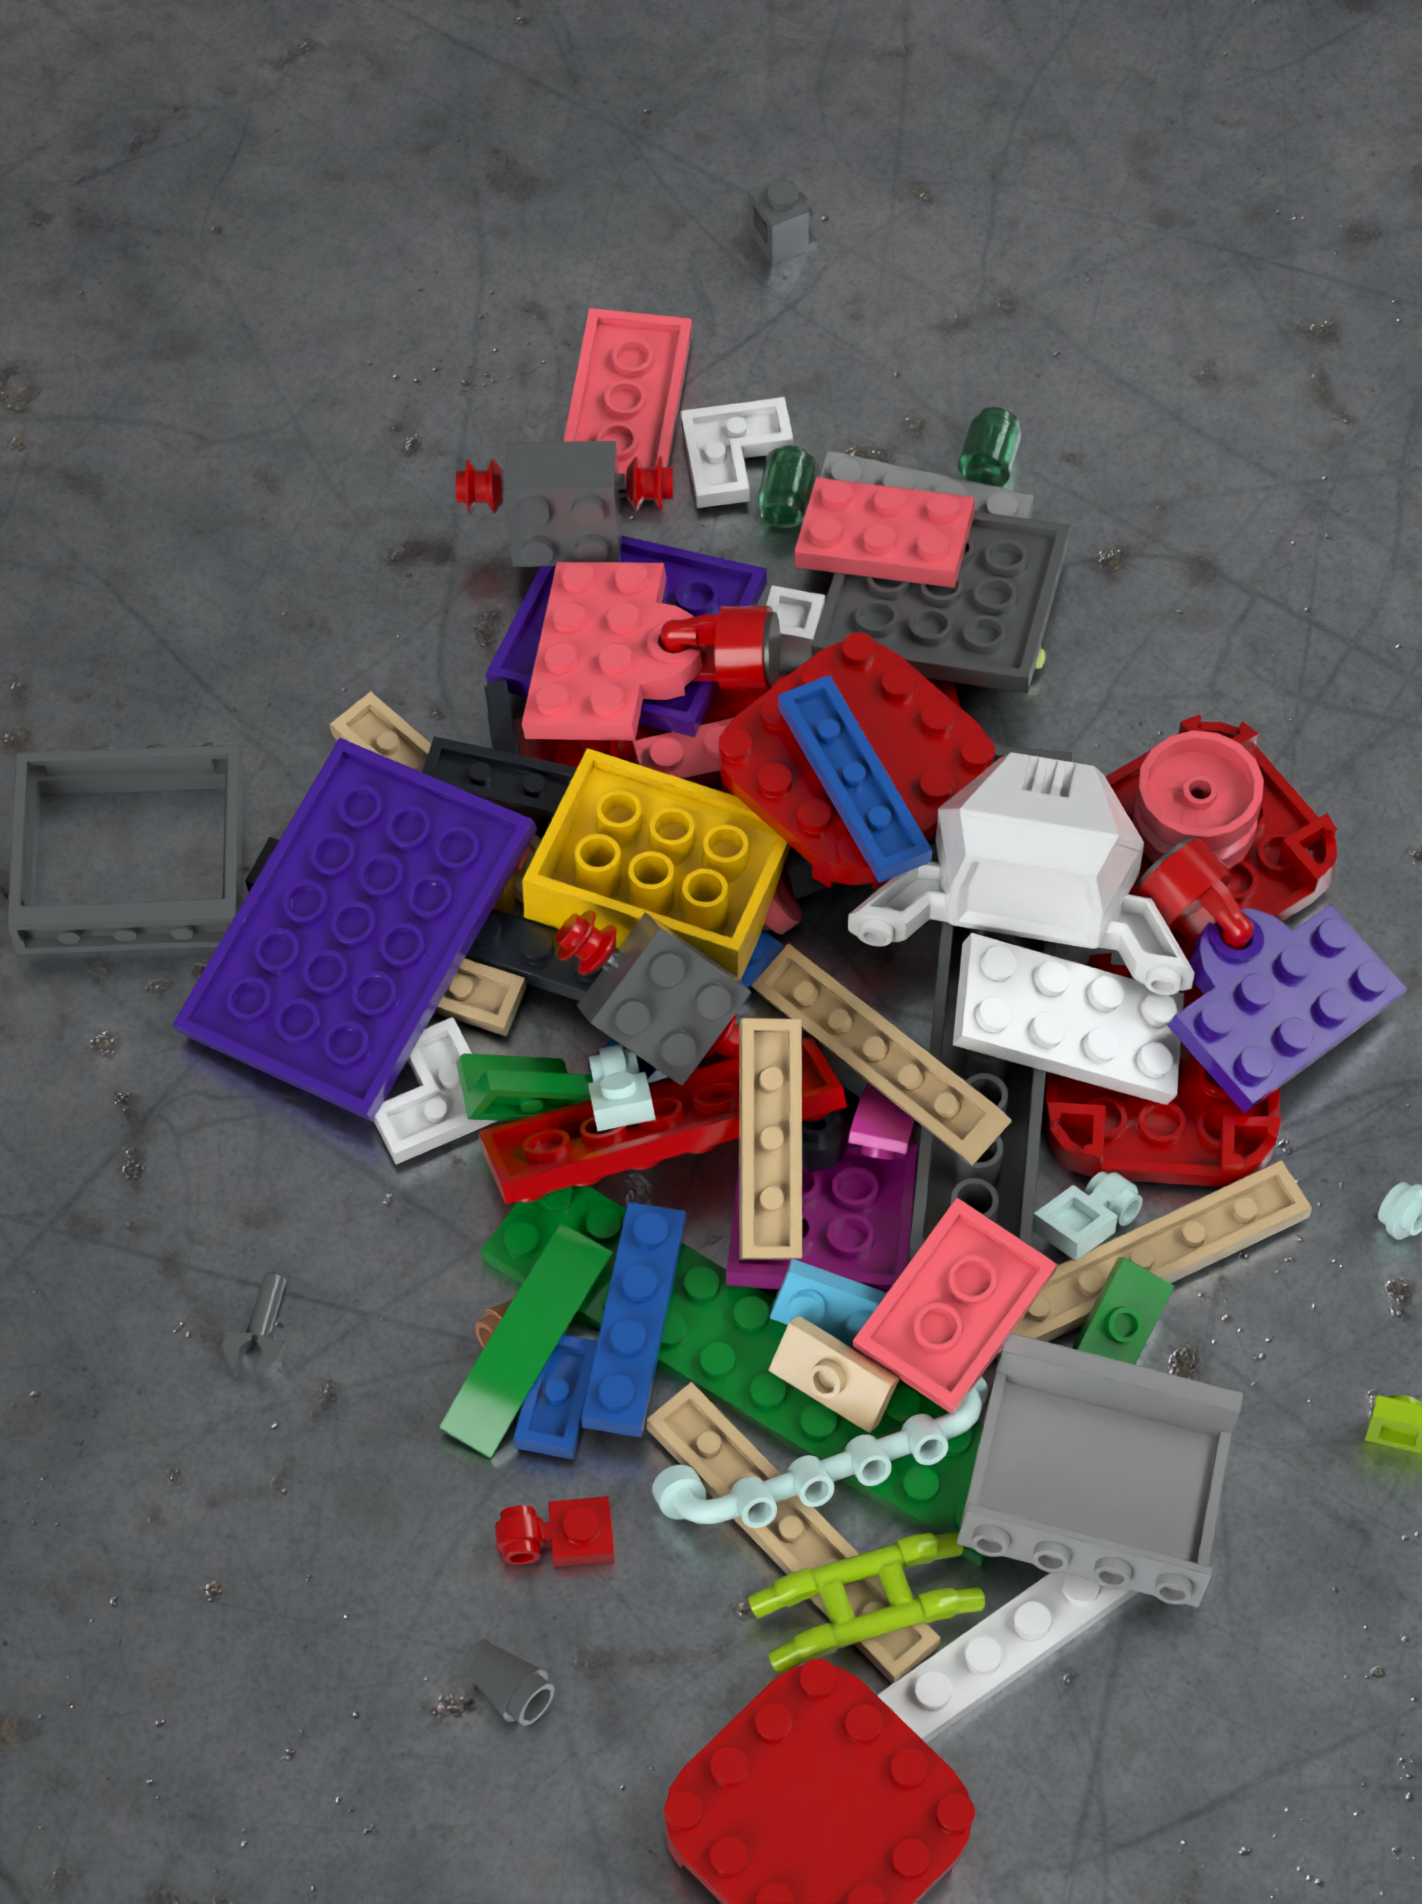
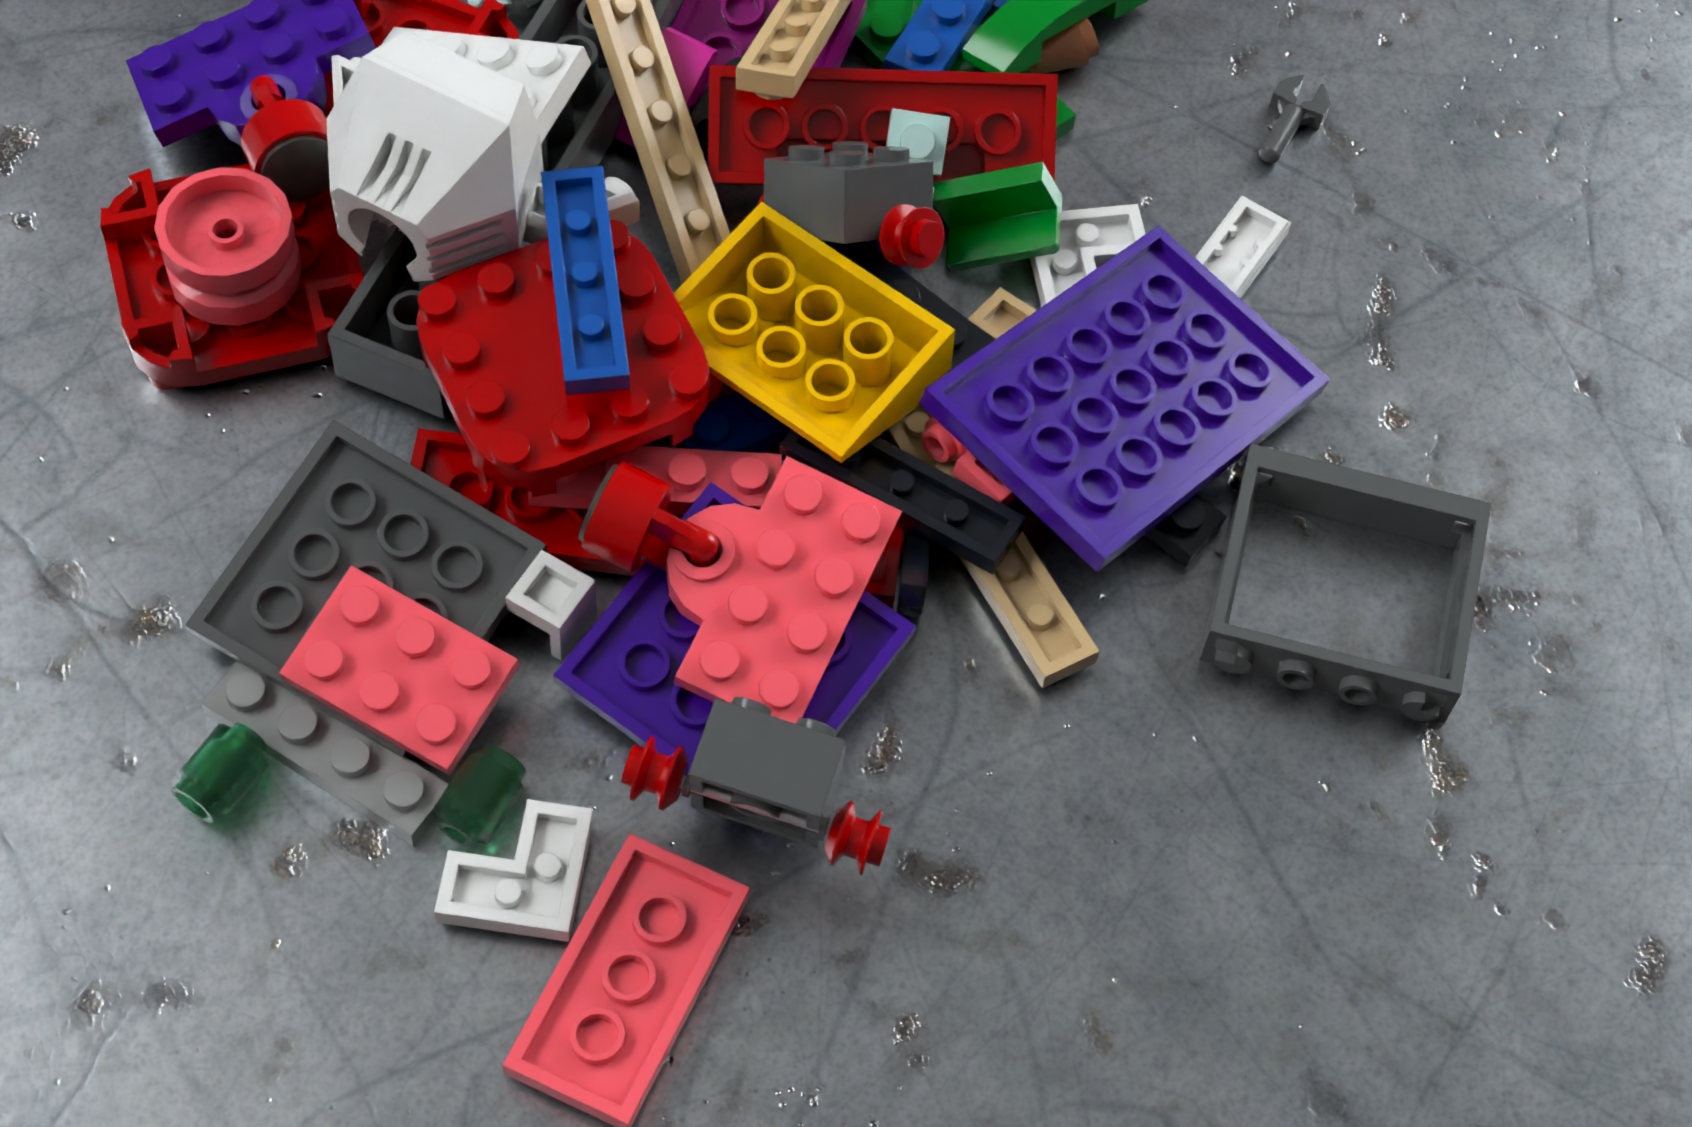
camera: 170 degrees left, 0 degrees up
none -> white plate [1195,196,1291,298]

